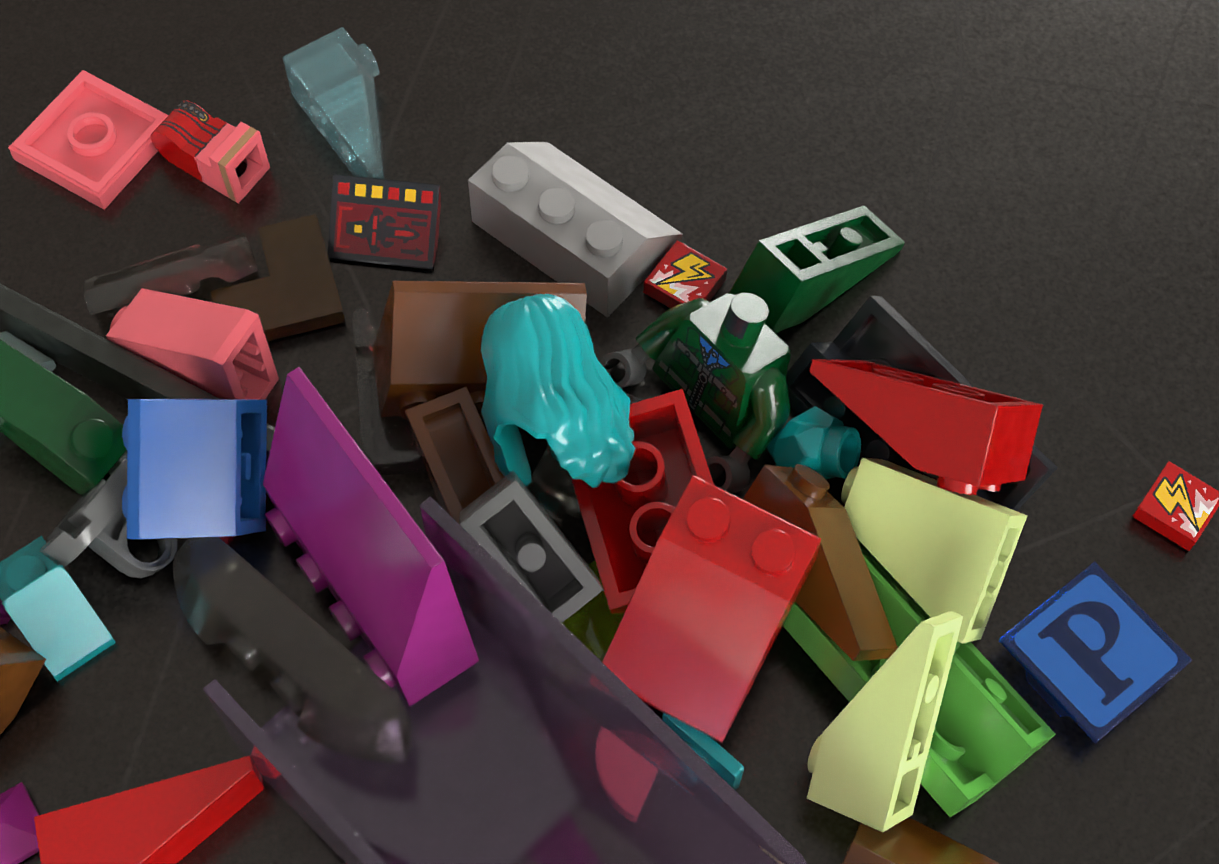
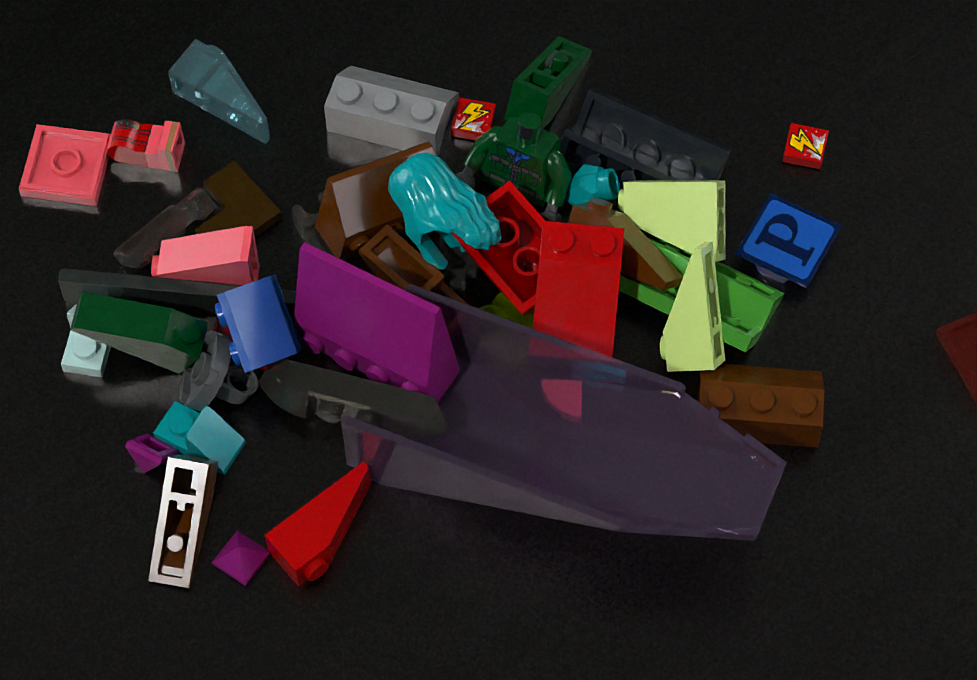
camera: 20 degrees left, 0 degrees up
piece [327,174,441,269] -> none
dark grey brick [457,470,603,633] -> none
red slope [810,359,1043,495] -> none

